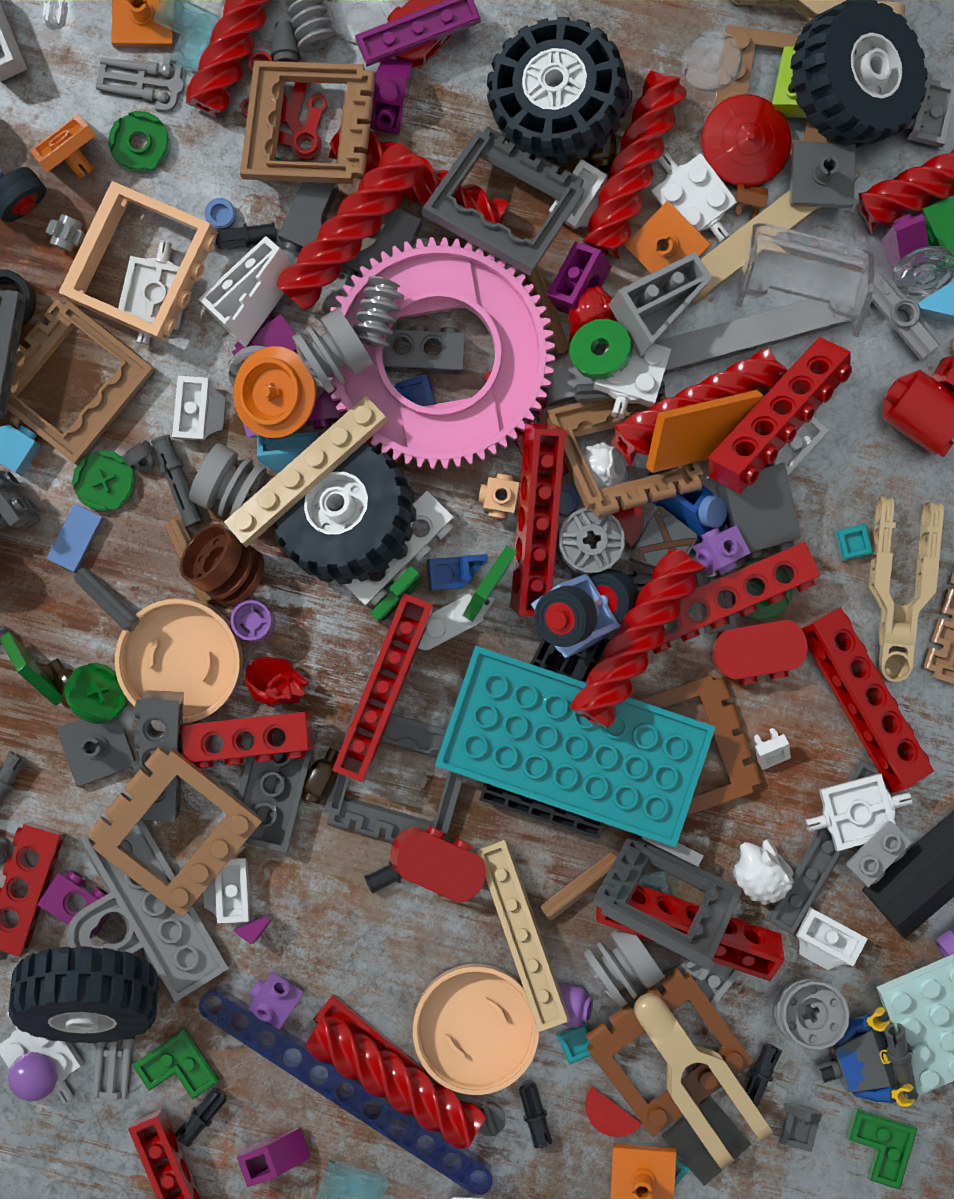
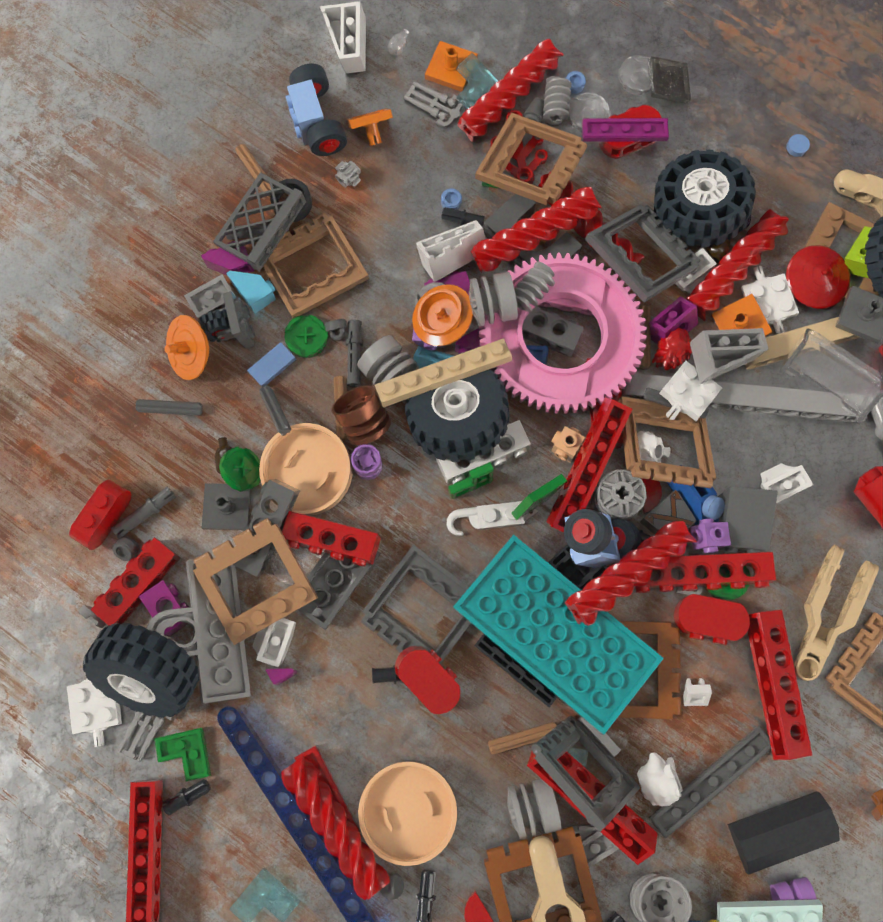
camera: 25 degrees right, 10 degrees down
green tile [0,632,62,705] -> none
medium lavender hair [8,1052,58,1102] -> none
light nougat window [58,181,218,344] -> none
green tile [108,111,171,174] -> none
white plate [118,240,184,345] -> none
white slope [172,375,226,441] -> none
magenta slope [237,1126,311,1188] -> none
red hair [245,656,309,708] -> none
medium lavender brick [248,971,304,1030] -> none
dark brown plant [302,747,339,805] -> none
red brick [332,593,434,783] -> none
magenta slope [370,58,413,134] -> none
blue slope [427,554,488,591] -> none
tan plate [476,840,571,1032] -> none
teal tile [556,1022,591,1065] -> none
medium lavender head [558,983,593,1028] -> none
medium blue tile [559,485,580,517] -> none
green tile [569,319,633,380] -> none
red piece [612,348,787,466] -> none
orange tile [646,390,764,473] -> none
clear tile [682,30,743,93] -> none
red brick [708,336,852,494] -> none
dark orange tile [735,184,769,218] -> none
white slope [796,907,868,970] -> none
white plate [805,773,913,851] -> none
teal tile [834,523,874,561] -> none
light grey bracket [846,821,912,887] -> none

